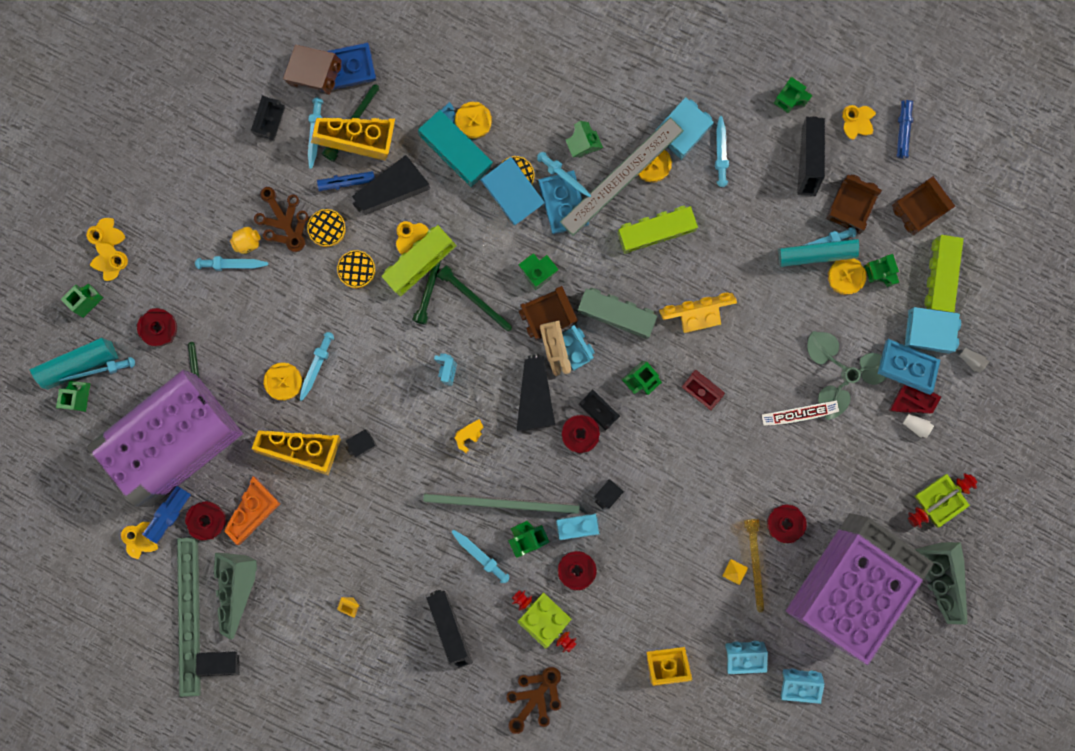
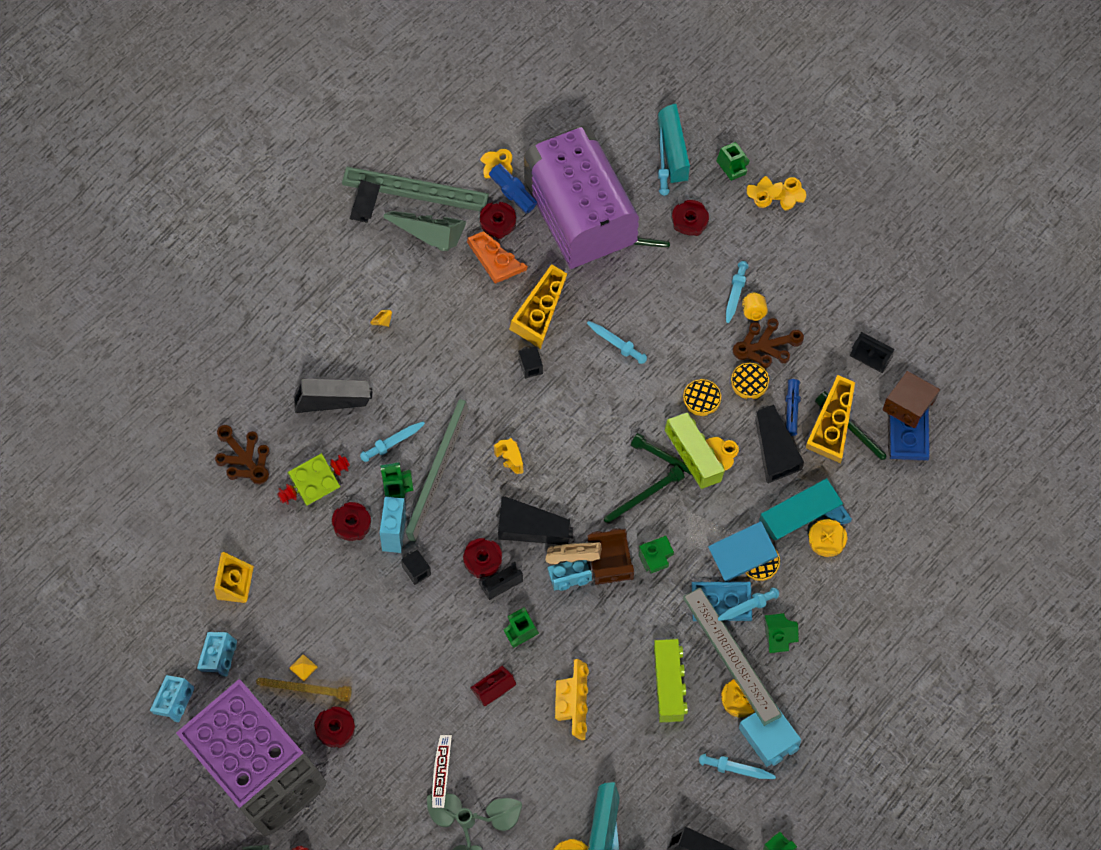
camera: 110 degrees right, 20 degrees down
green brick [56,381,91,412] -> none
yellow tile [263,362,303,401] -> none
medium azure sword [308,97,323,169] -> none
medium azure bracket [434,353,457,386] -> none
sand green brick [577,288,657,339] -> none

